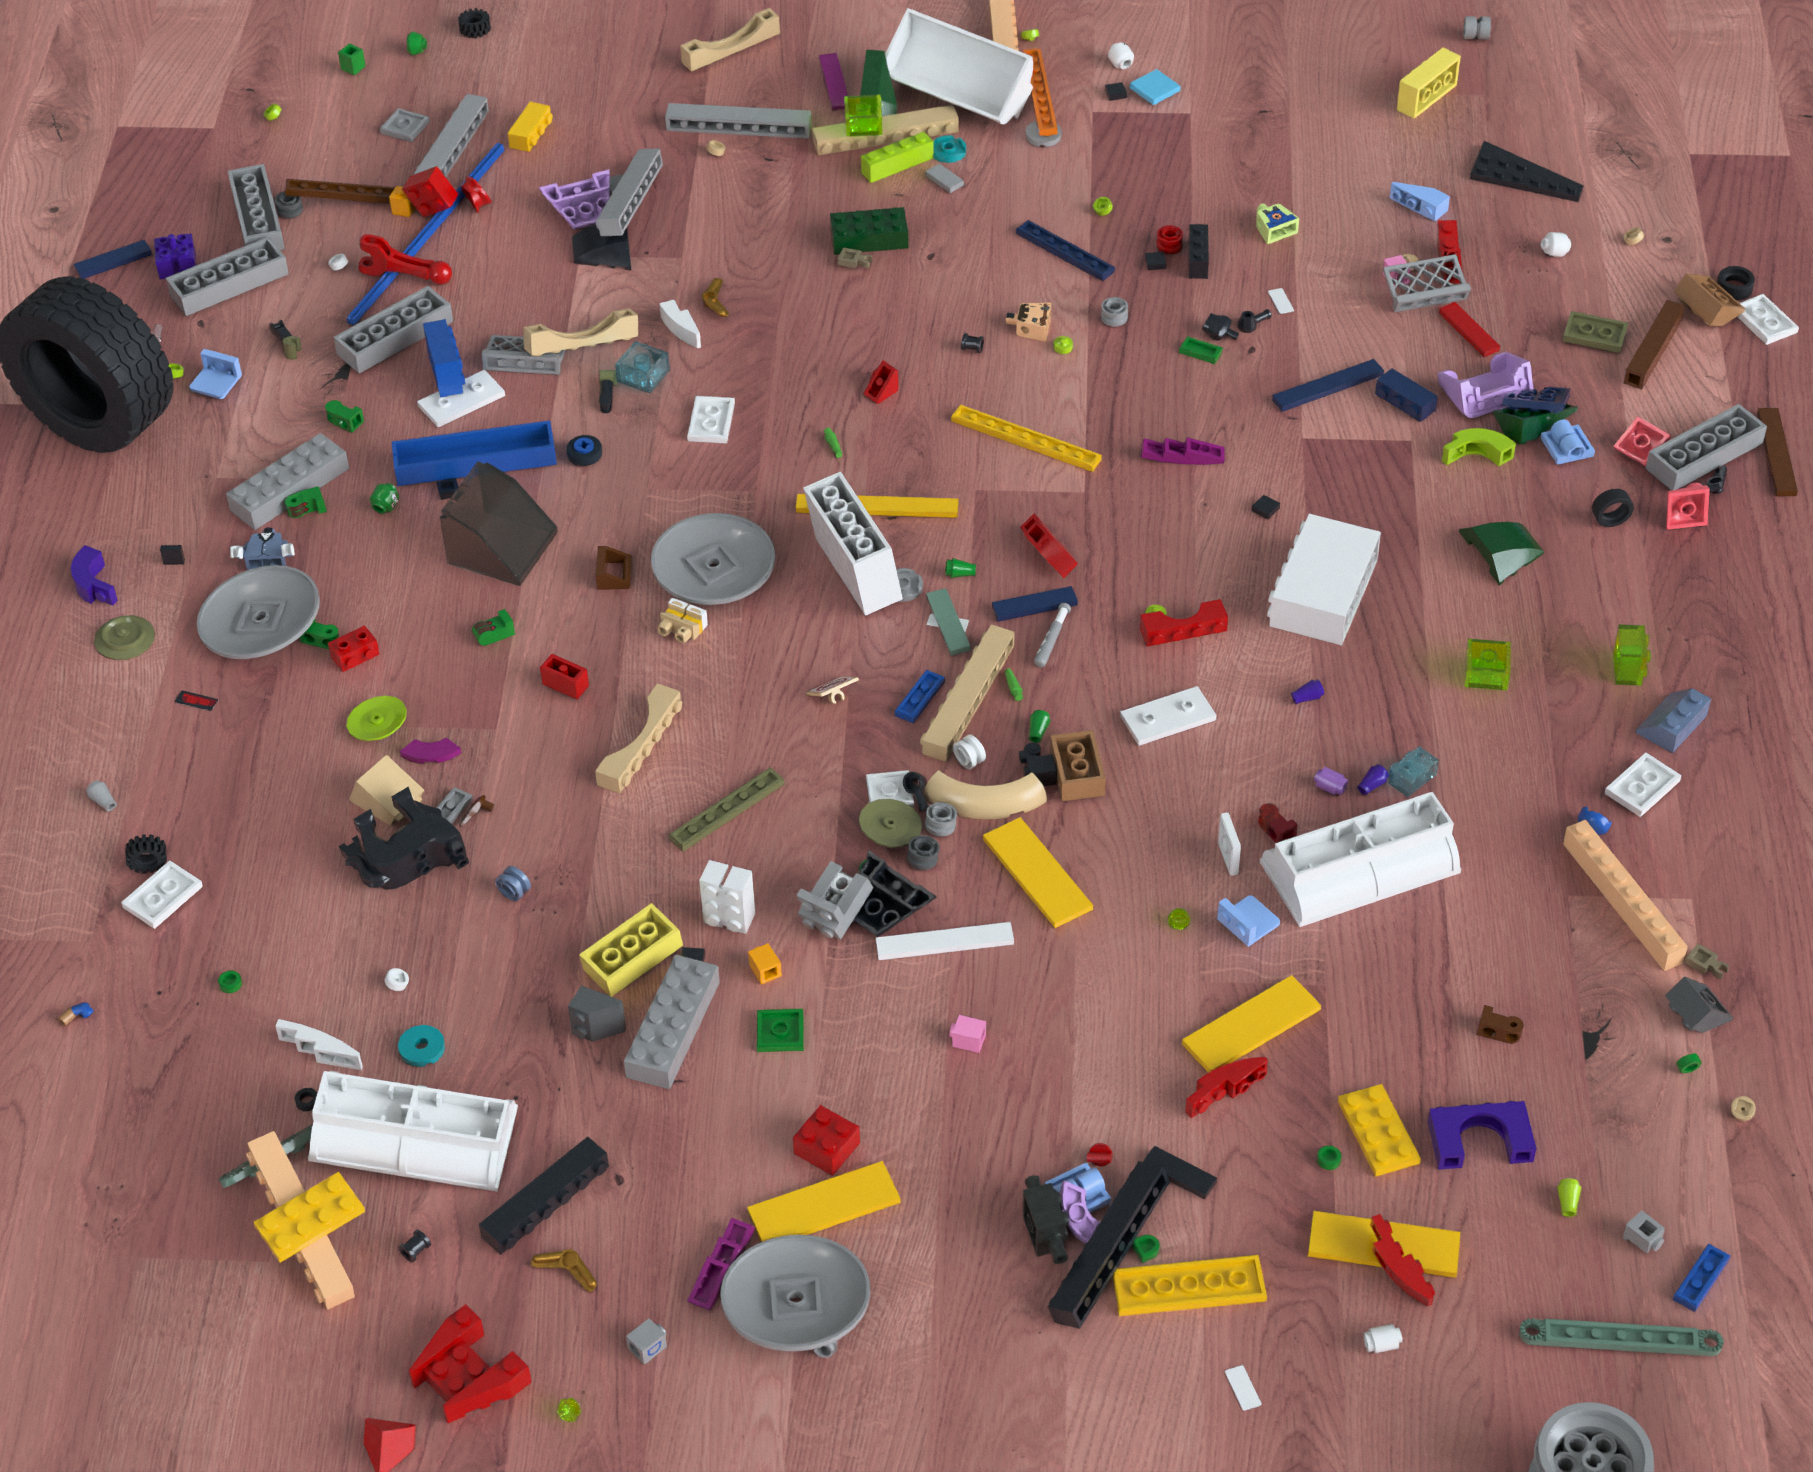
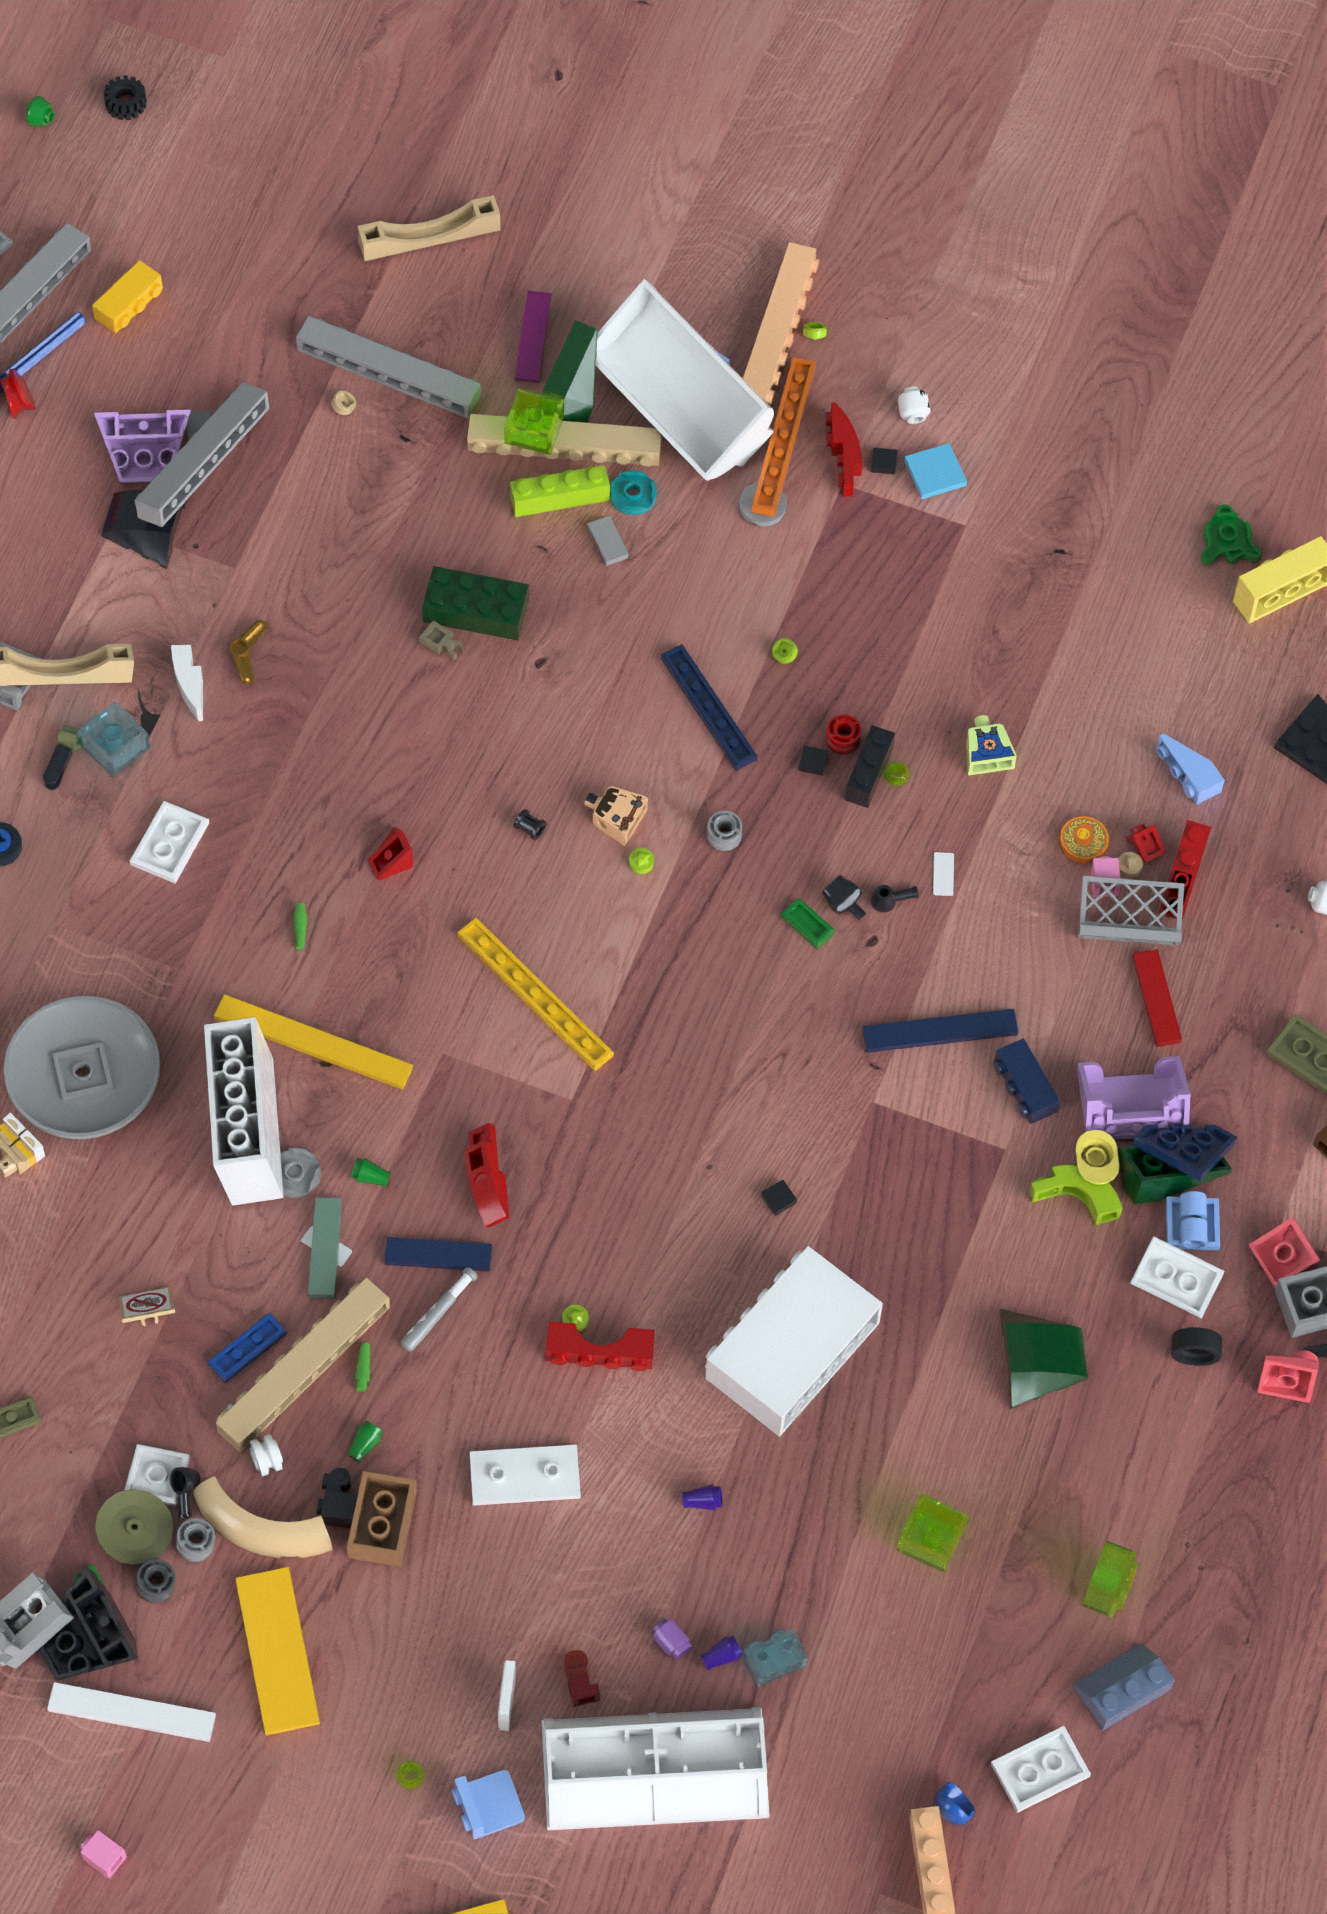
camera: 15 degrees right, 15 degrees up
magenta slope [1141,437,1225,465] -> none
none -> red slope [826,402,863,497]
none -> clear neon green plate [885,762,910,786]
none -> tile [1059,816,1110,864]
none -> light yellow piece [1076,1130,1119,1184]
none -> red bracket [1125,823,1167,863]
none -> white tile [1130,1236,1225,1319]
none -> green tile [1201,504,1262,565]

